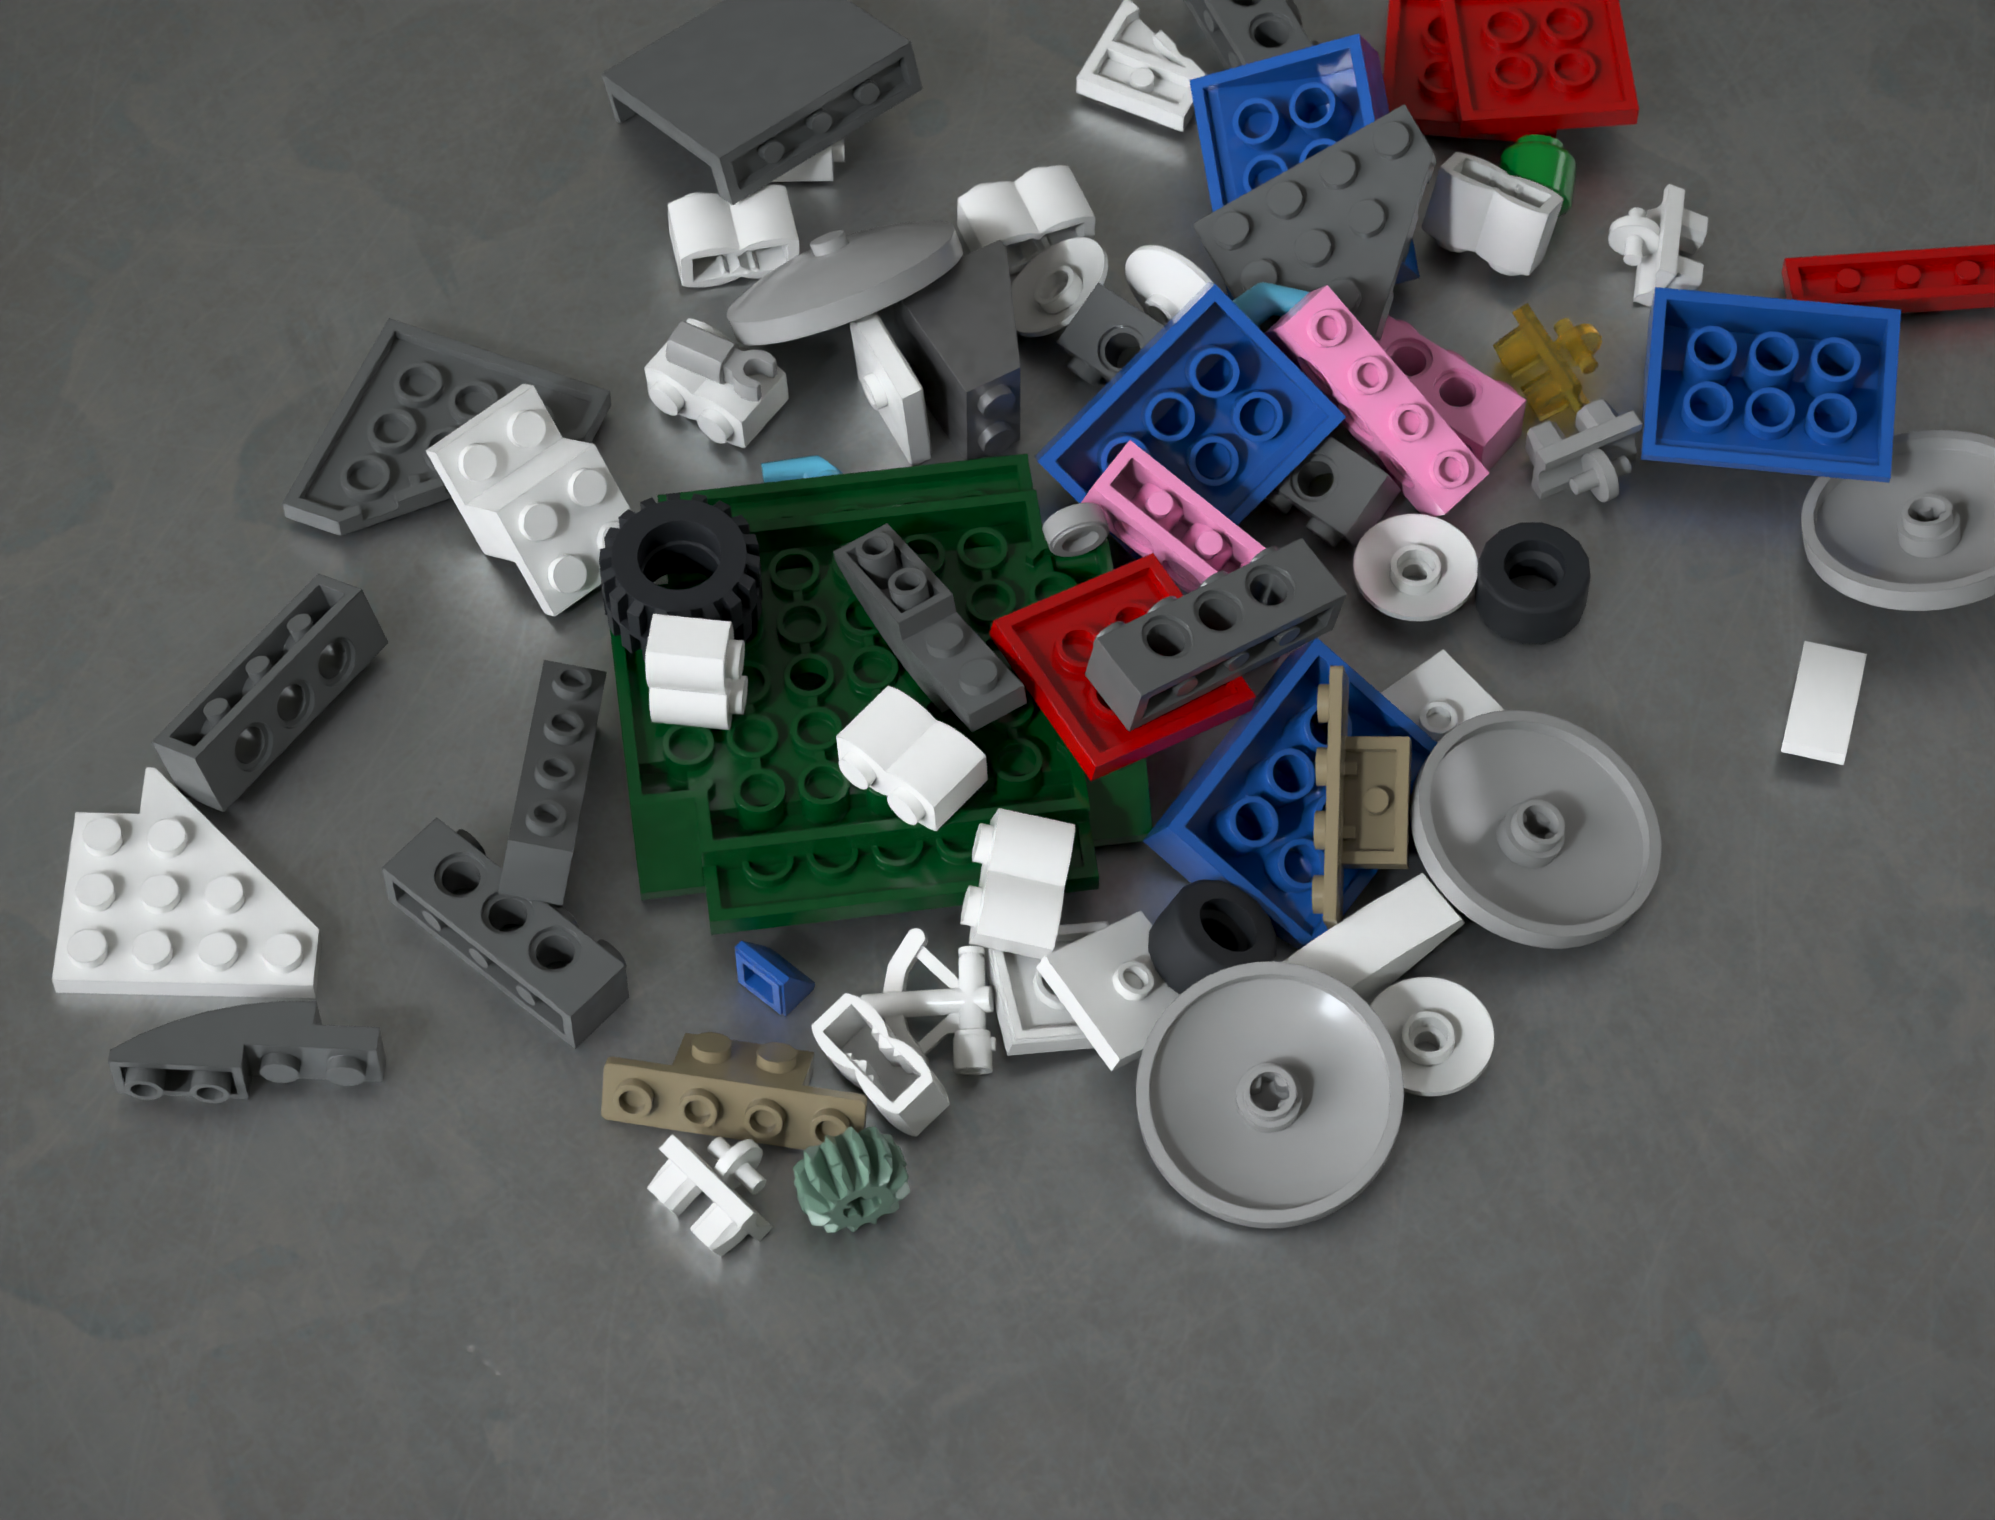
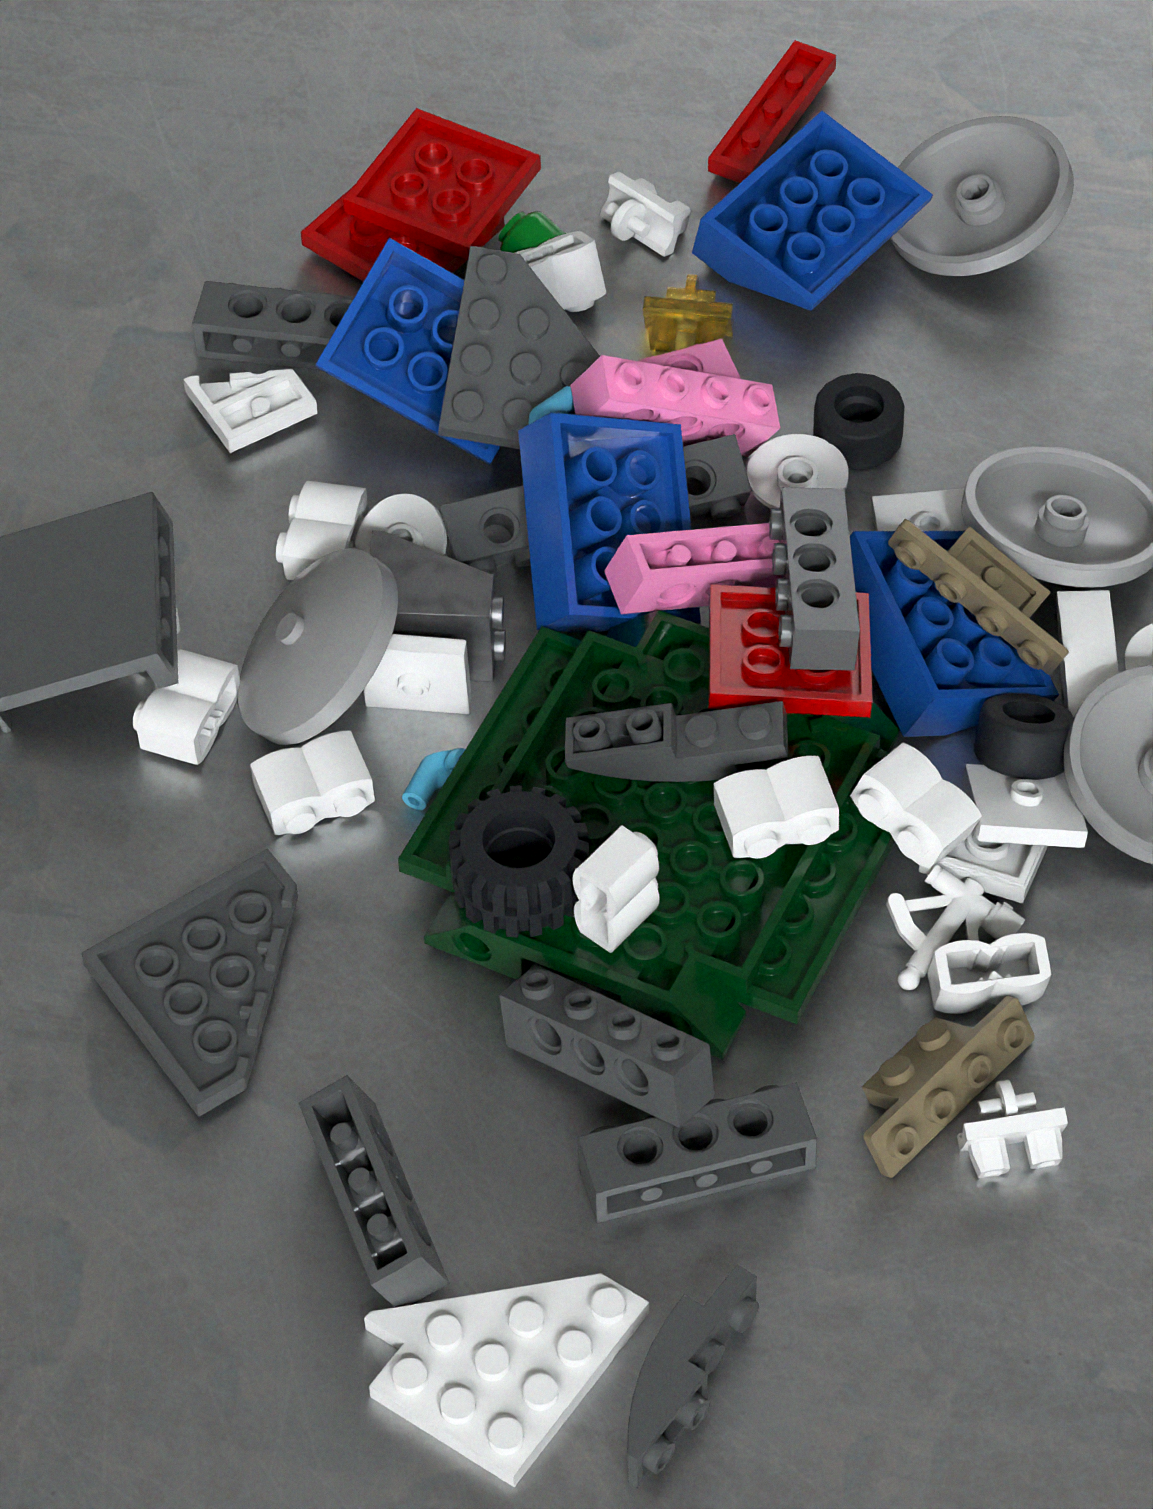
camera: 55 degrees left, 5 degrees down
white bracket [425,384,631,616] -> none
light grey bar [666,321,777,402] -> none
blue slope [735,941,815,1017] -> none
sand green gear [793,1126,910,1233] -> none
light grey tile [1042,503,1109,557] -> none
white dish [1125,245,1213,326] -> none
light grey hips [1525,398,1642,502] -> none
white slope [1781,641,1867,765] -> none

